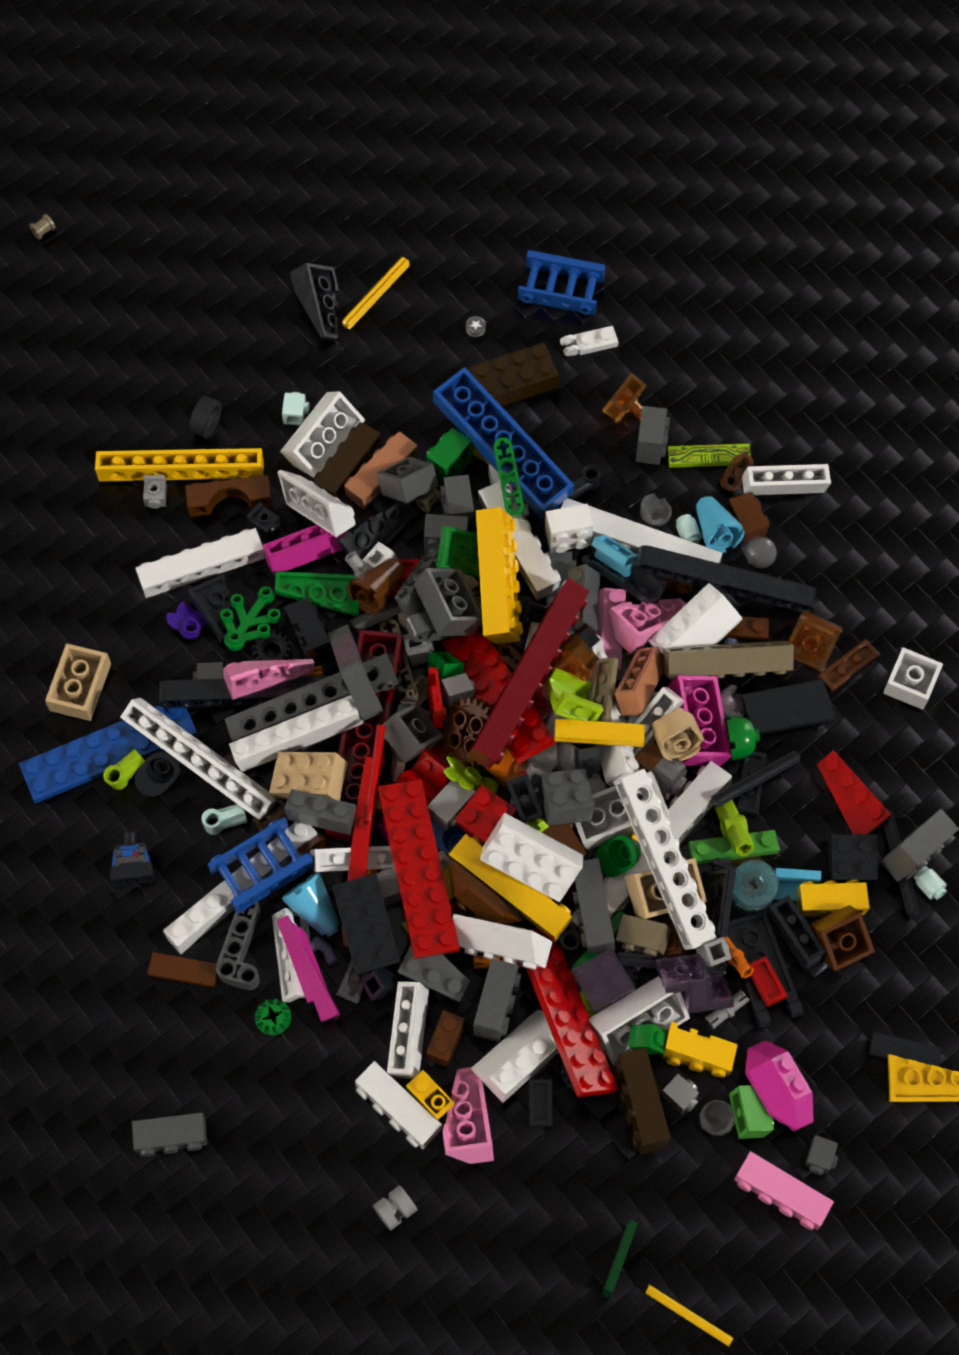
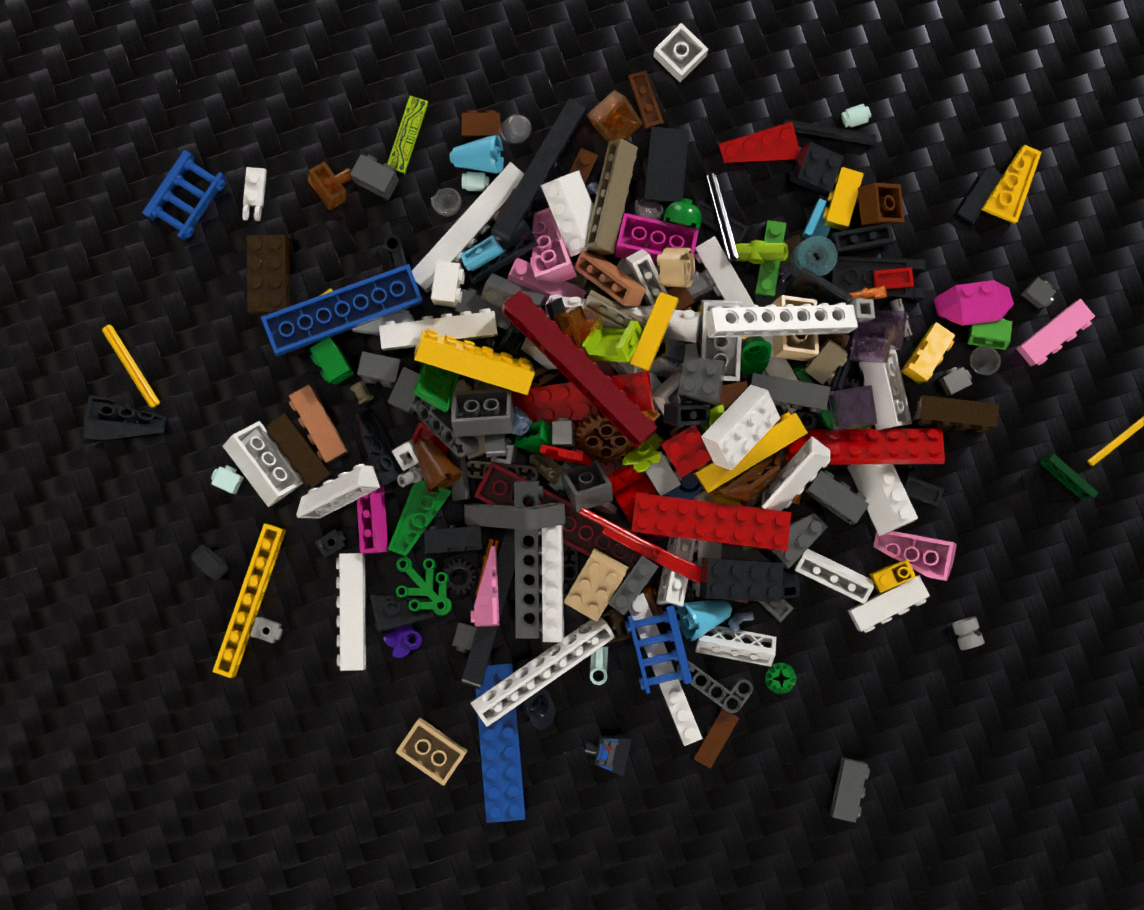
camera: 70 degrees left, 20 degrees up
lime piece [103,749,145,790] -> none
reddish brown arch [185,475,272,517] -> none
dark pink wedge [277,915,340,1022] -> none
dark grey brick [376,456,438,503] -> none
reddish brown brick [426,1011,465,1067] -> none
clear tile [466,316,486,337] -> none
green beam [494,437,524,518] -> none
green brick [628,1024,668,1054] -> none
reddish brown plate [720,453,754,491] -> none
white brick [742,464,831,495] -> none
dark grey brick [880,809,959,882] -> none
none -> sand blue bracket [512,406,533,436]

